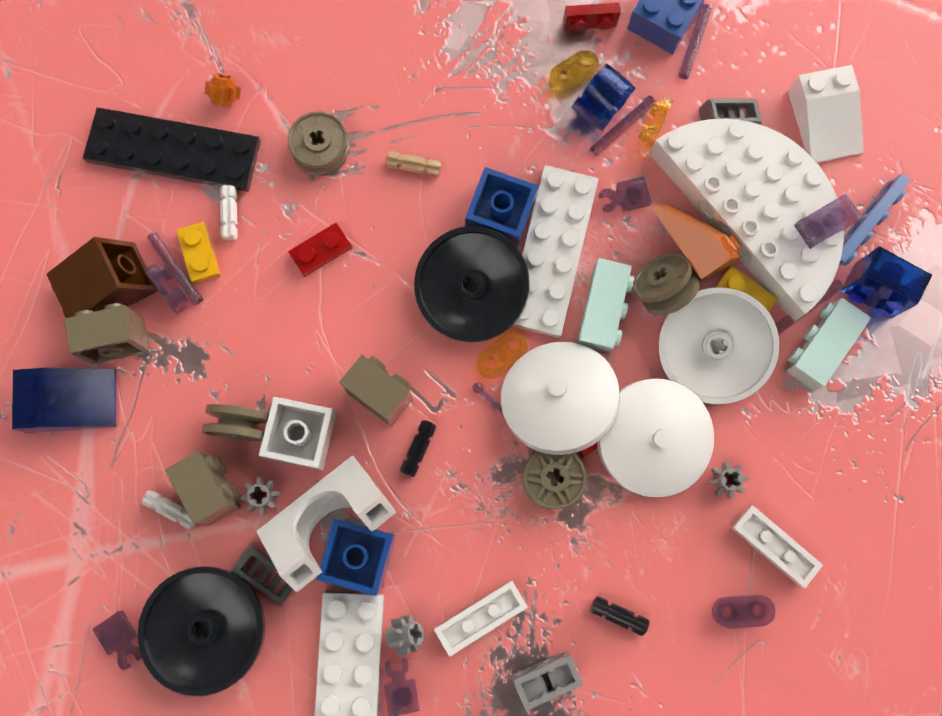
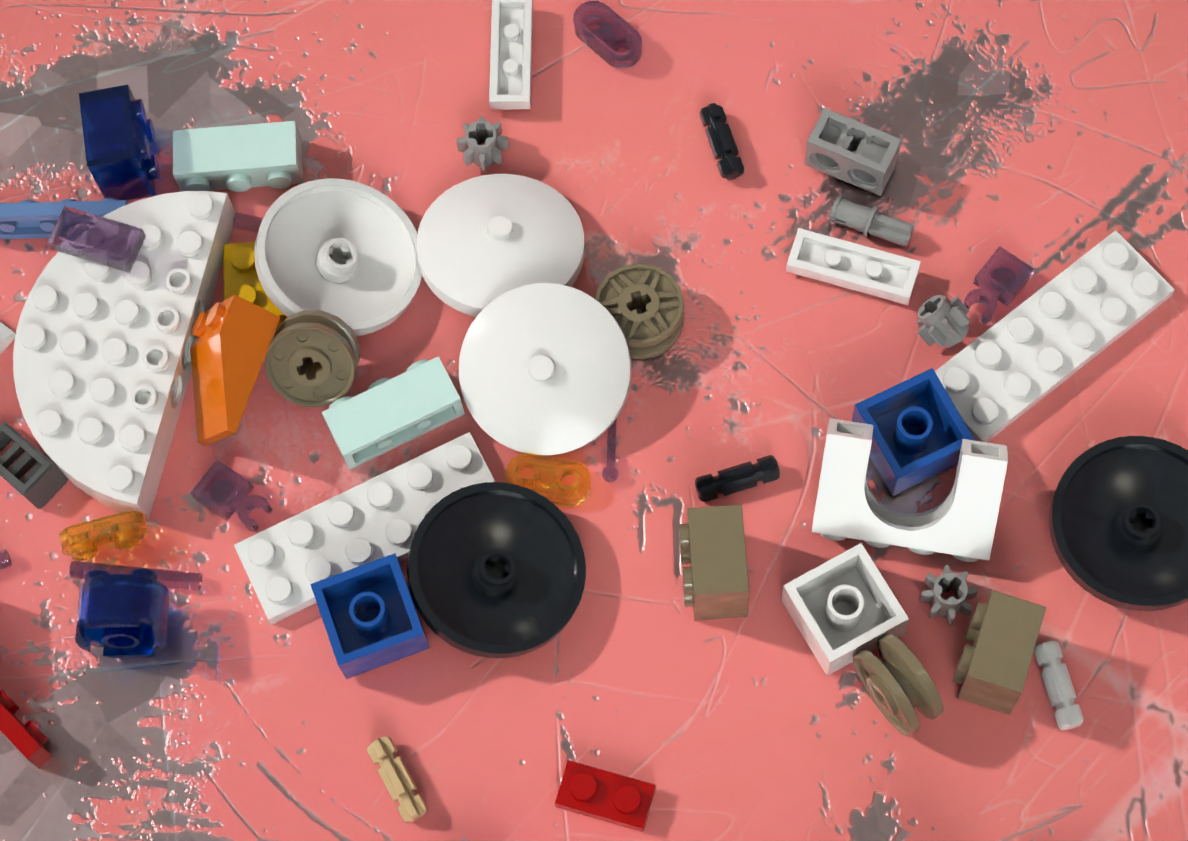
camera: 120 degrees left, 10 degrees down
dark grey slope [231,544,293,605] -> none
clear yellow plate [549,50,599,94] -> none
none -> light grey axle [829,196,914,246]

